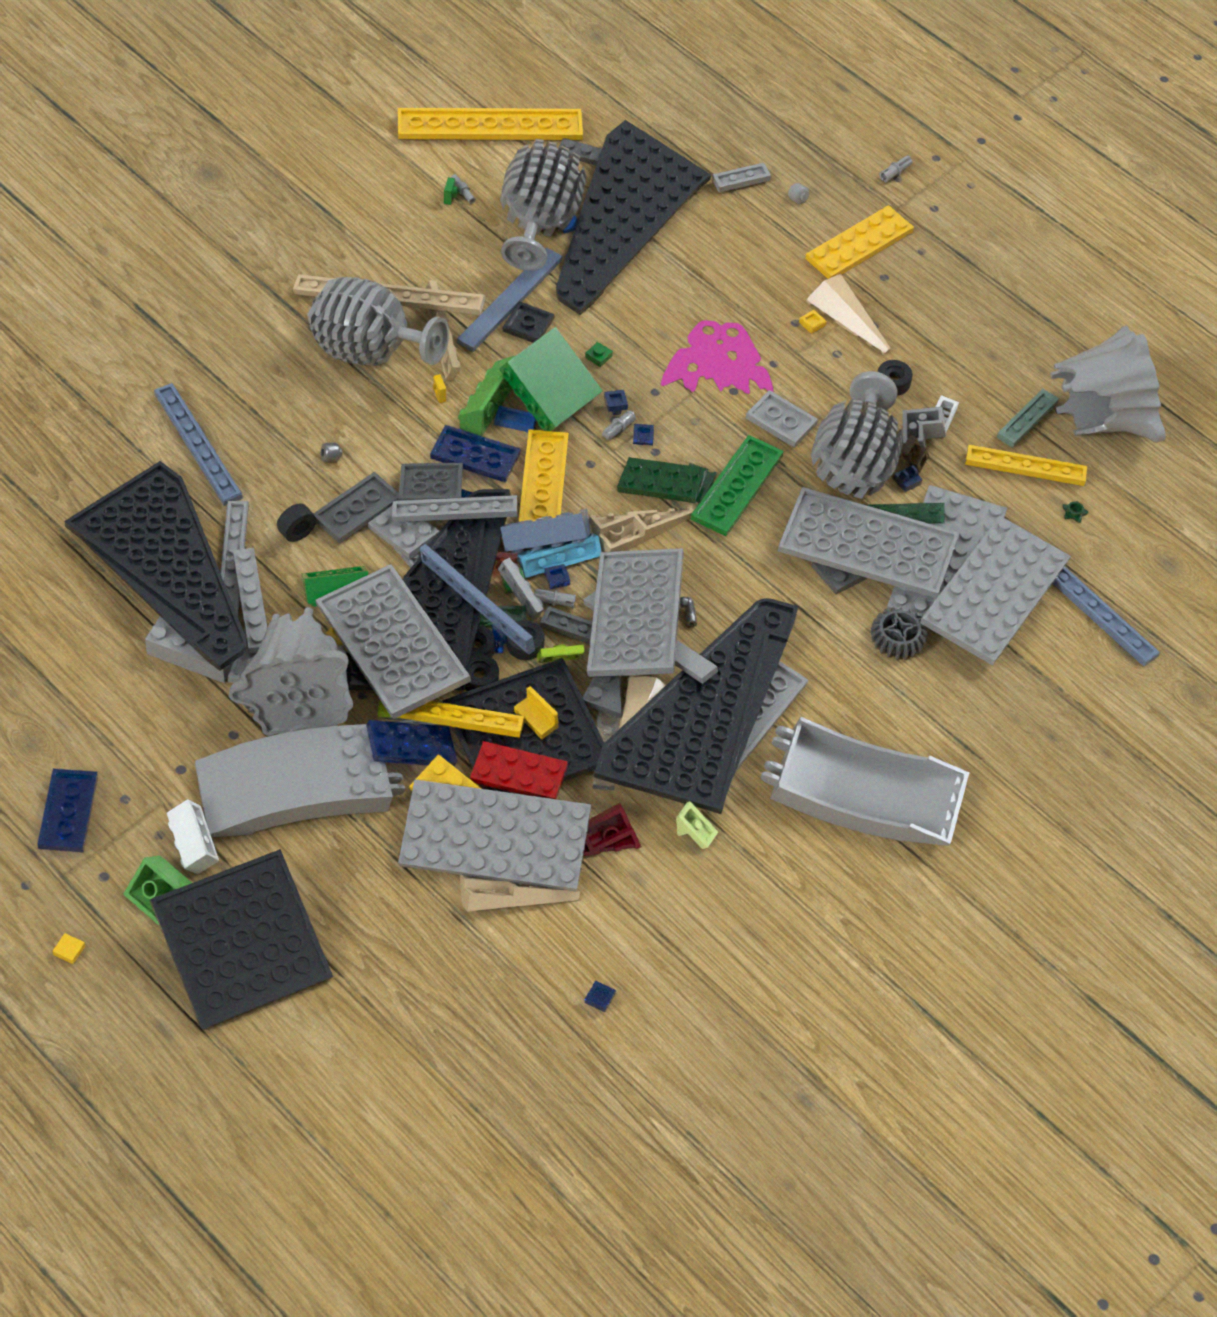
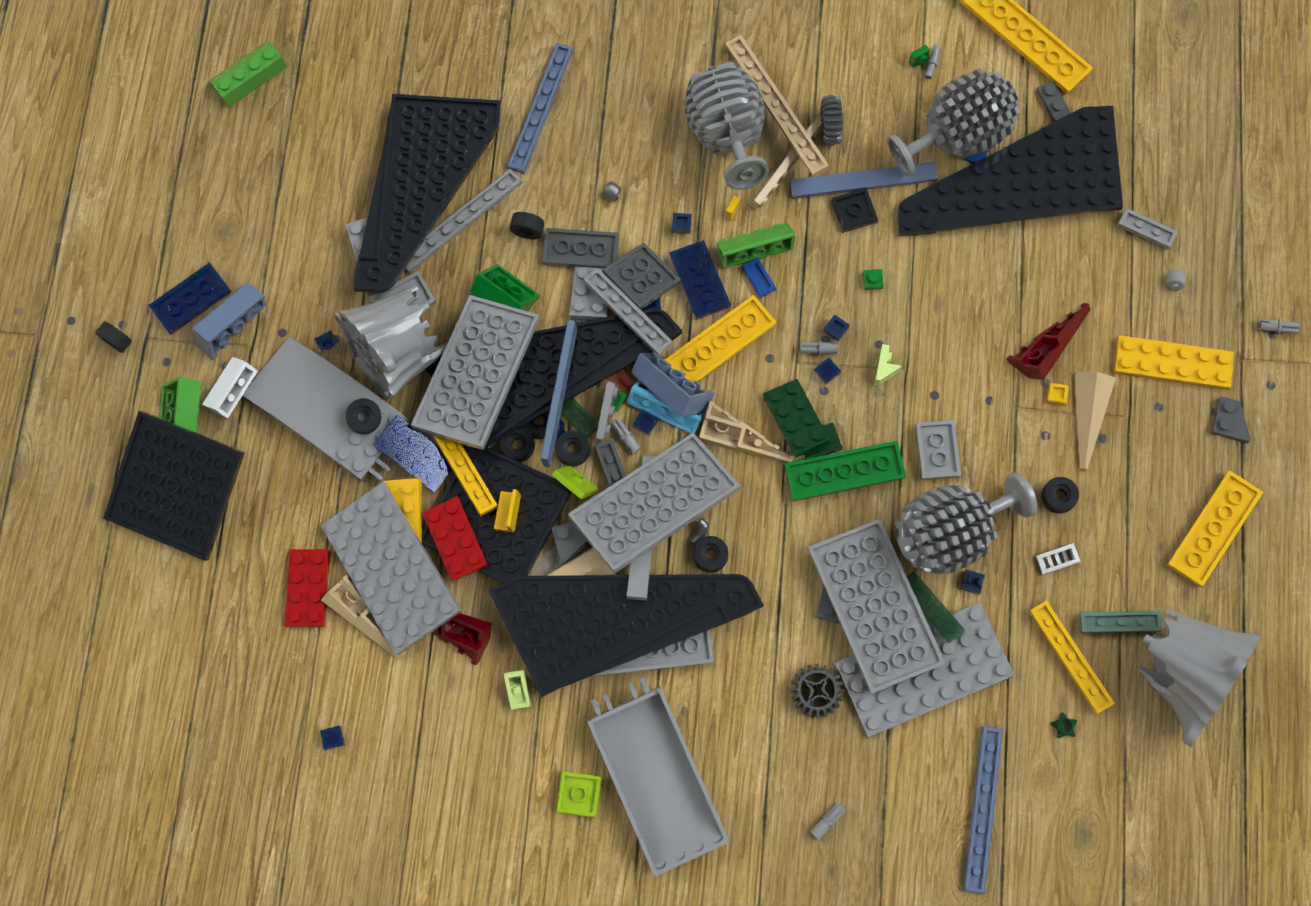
camera: 60 degrees right, 20 degrees up
yellow tile [52,933,85,964] -> none
light grey plate [233,548,267,654] -> none
panel [499,327,603,431] -> none
dark pink piece [661,320,773,394] -> none
dark brown slope [901,435,929,473] -> none
light grey brick [902,407,946,448] -> none
light grey plate [920,516,1071,666] -> none
none -> black tyre [95,321,132,353]
none -> sand blue wedge [193,282,266,360]
none -> red plate [285,549,330,627]
none -> clear blue plate [314,330,338,351]
none -> black tyre [346,398,382,434]
none -> lime plate [556,771,602,818]
none -> dark blue tile [672,213,692,235]
none -> black tyre [693,536,728,573]
none -> light grey axle [810,804,846,840]
none -> dark grey gear [820,95,843,145]
none -> yellowish green slope [874,344,902,386]
none -> dark red wedge [1007,303,1091,380]
none -> yellow plate [1167,470,1263,588]
none -> dark grey wing [1211,396,1251,444]

